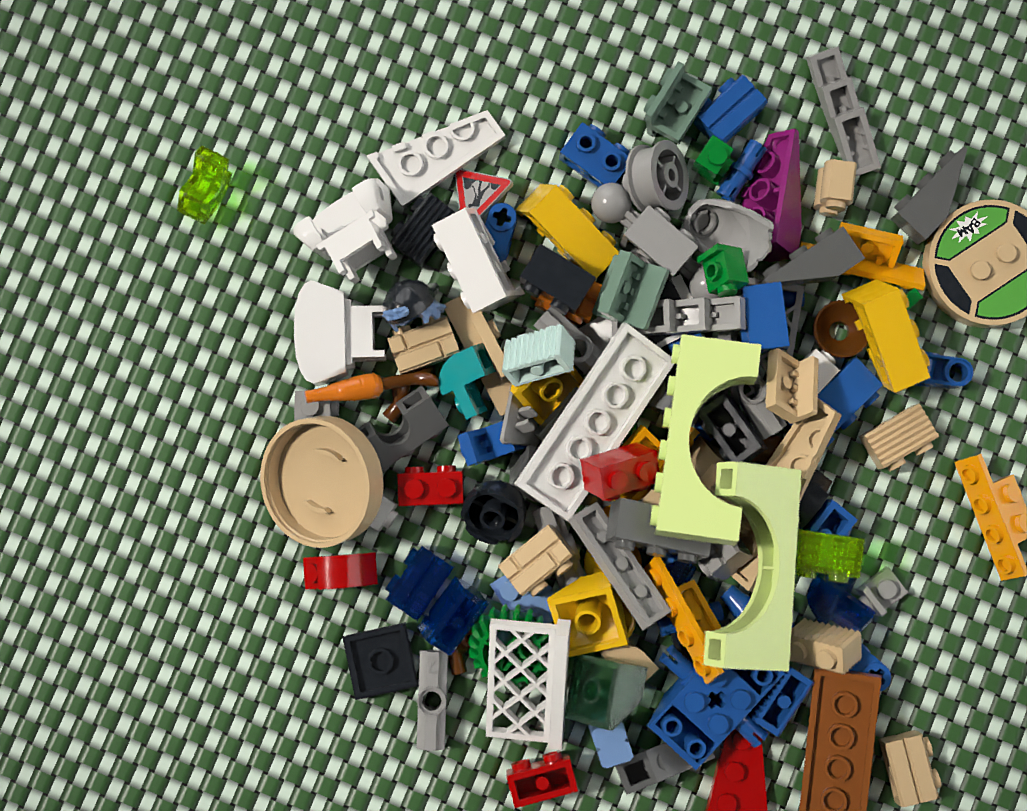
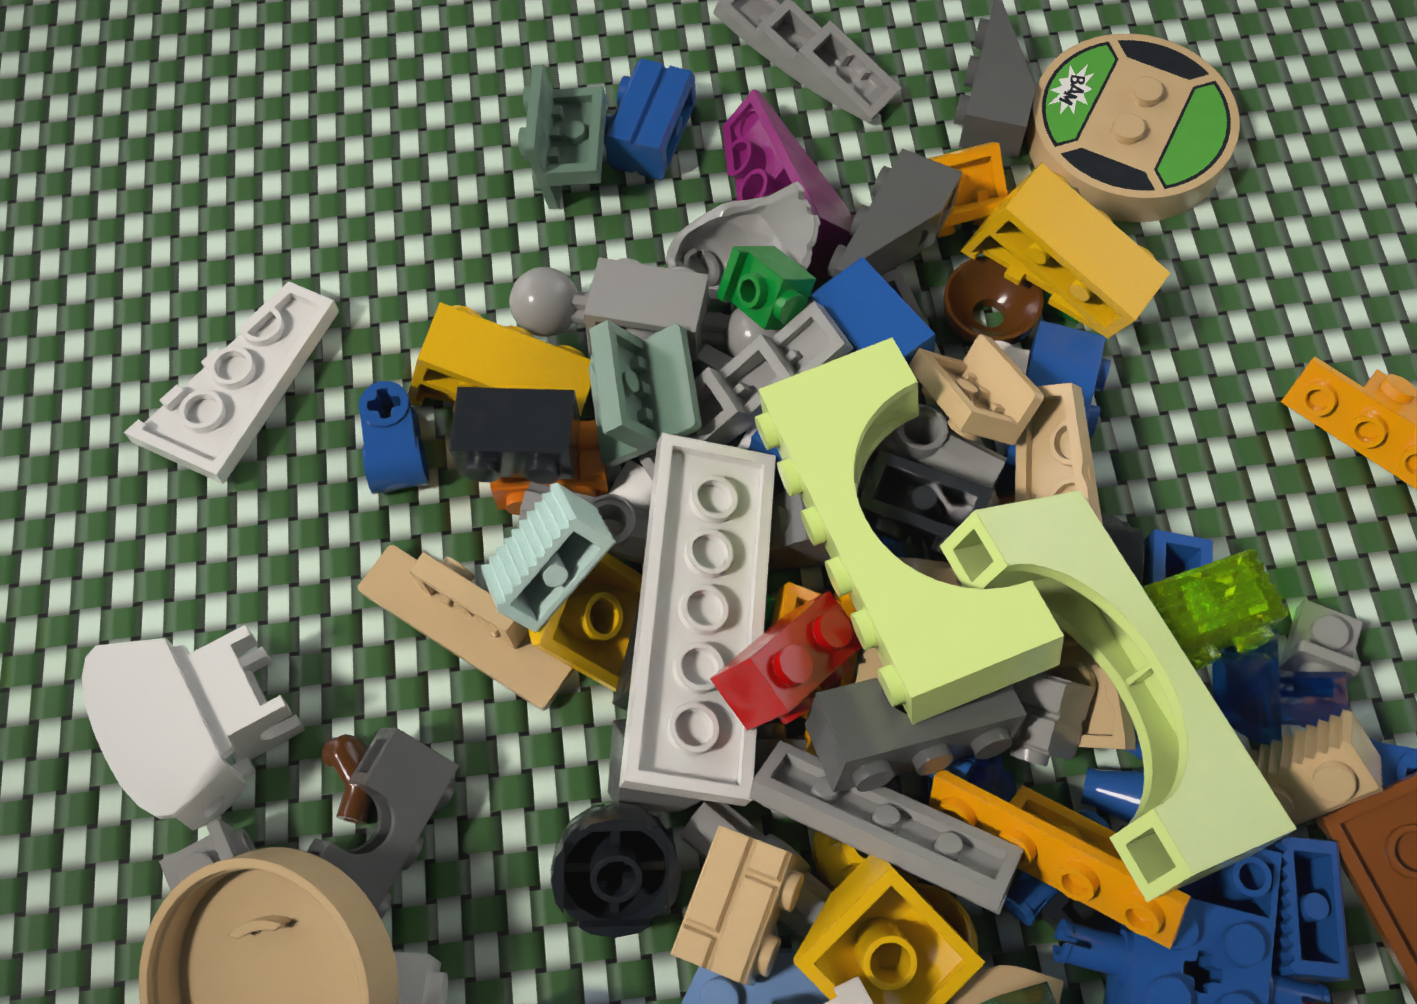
camera: 25 degrees left, 20 degrees down
white piece [293,178,397,284] -> none
orange piece [304,365,439,403] -> none
black hair [382,279,446,332] -> none
tan brick [387,316,460,375] -> none
black brick [390,193,456,269] -> none
red brick [397,465,464,506] -> none
white wedge [432,208,525,313] -> none
teal brick [439,343,496,420] -> none
piece [455,169,513,218] -> none
blue brick [457,420,527,466] -> none
light grey piece [500,387,542,447] -> none
blue brick [559,122,630,188] -> none
light grey wheel [622,140,689,212] -> none
green brick [691,135,735,186] -> none
blue pin [716,139,767,202] -> none
tan brick [813,159,857,217] -> none
tan brick [859,404,939,471] -> none
blue piece [915,352,974,389] -> none

